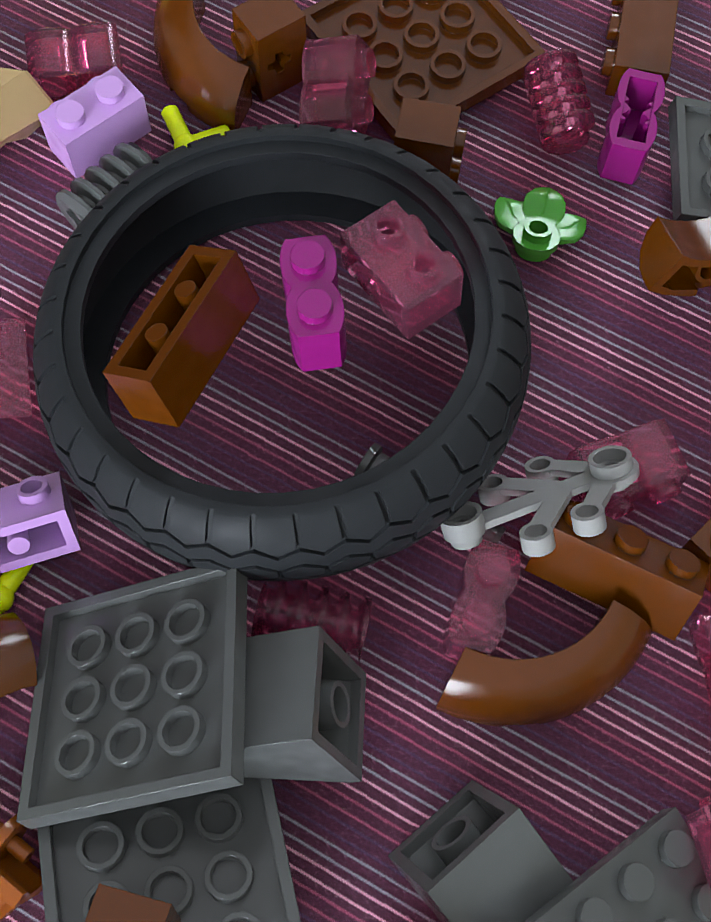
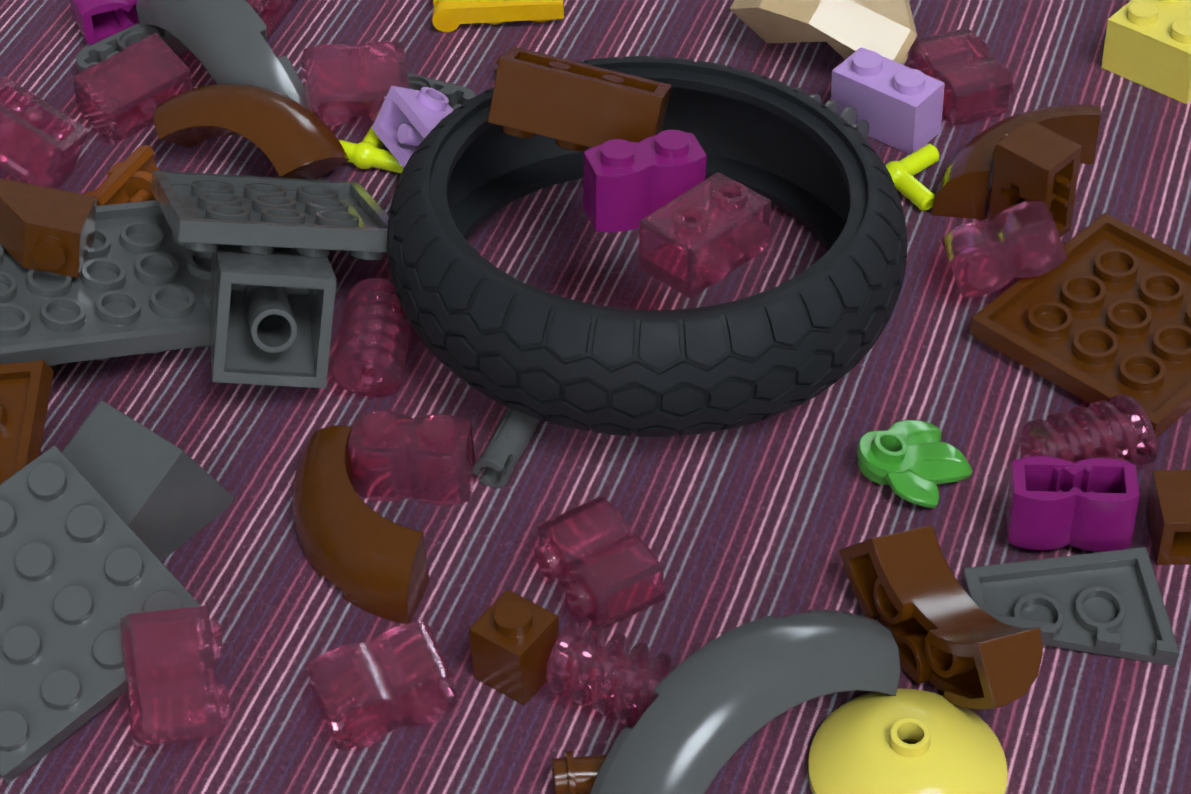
camera: 85 degrees right, 25 degrees down
reddish brown brick [394,97,467,183] -> none
light grey plant [440,445,640,557] -> none
reddish brown brick [524,500,710,640] -> none

